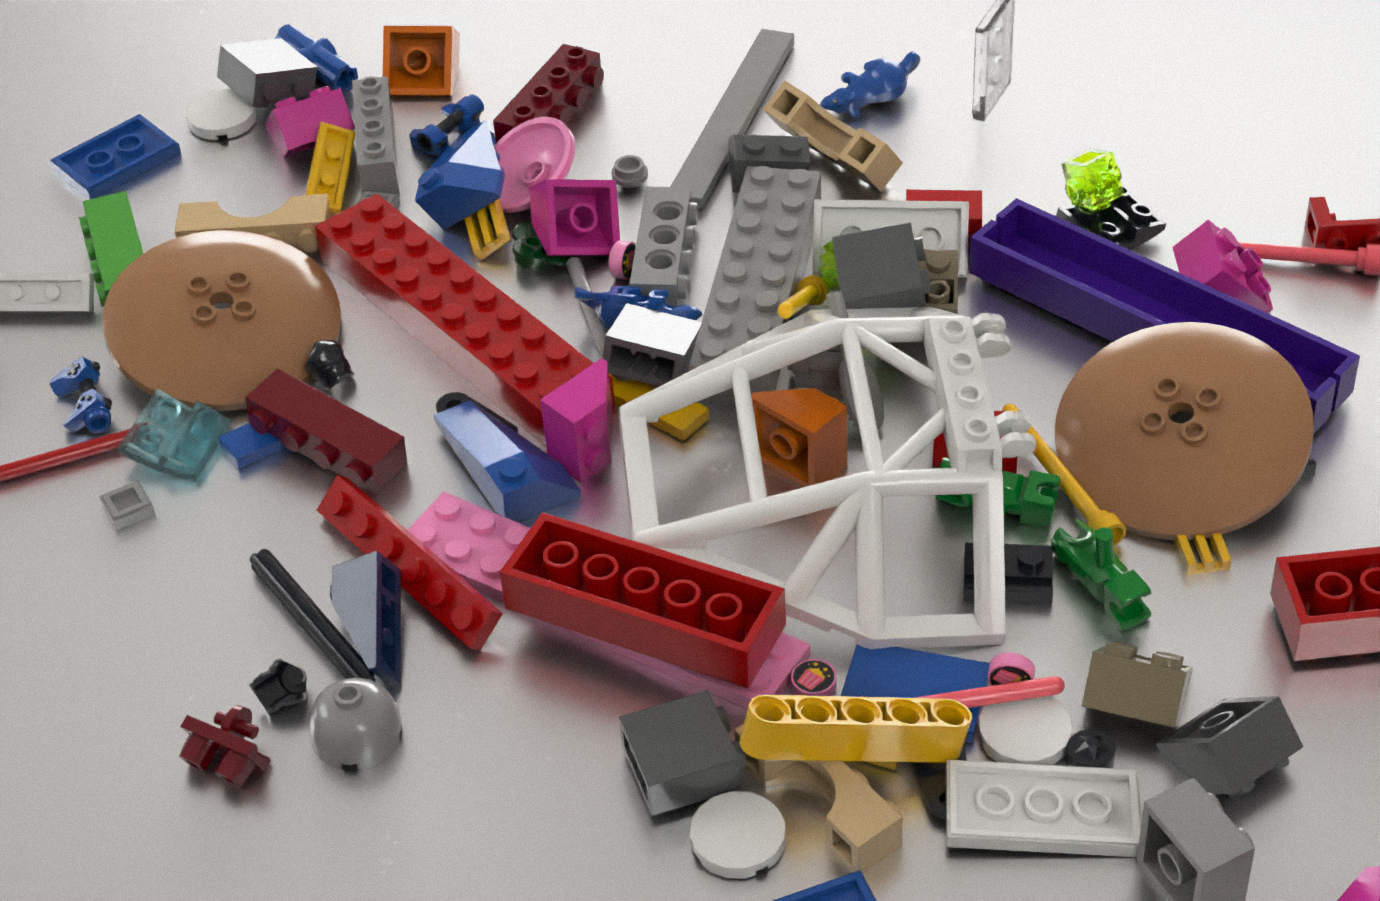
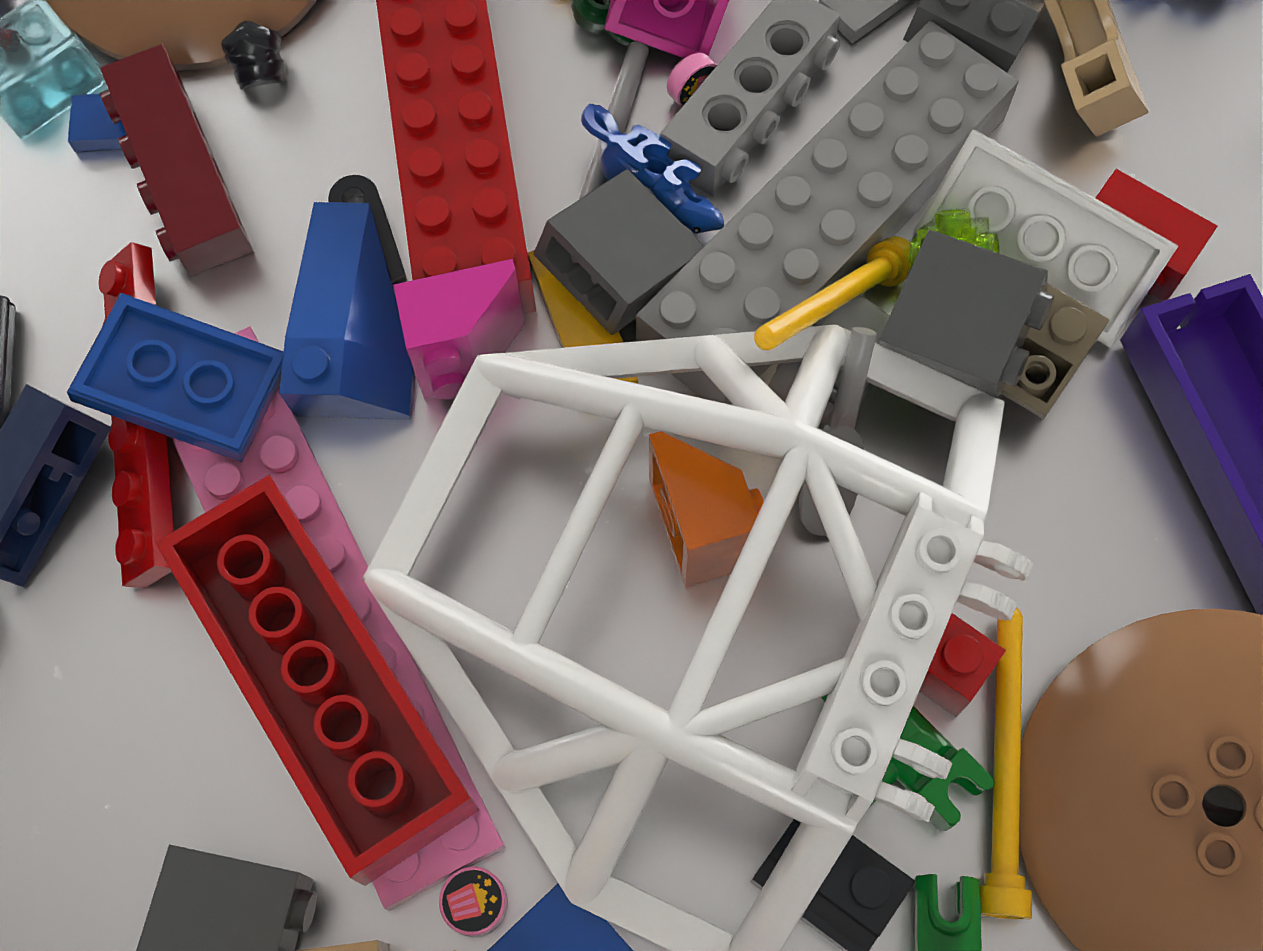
camera: 30 degrees right, 25 degrees up
none -> blue tile [67,293,284,462]

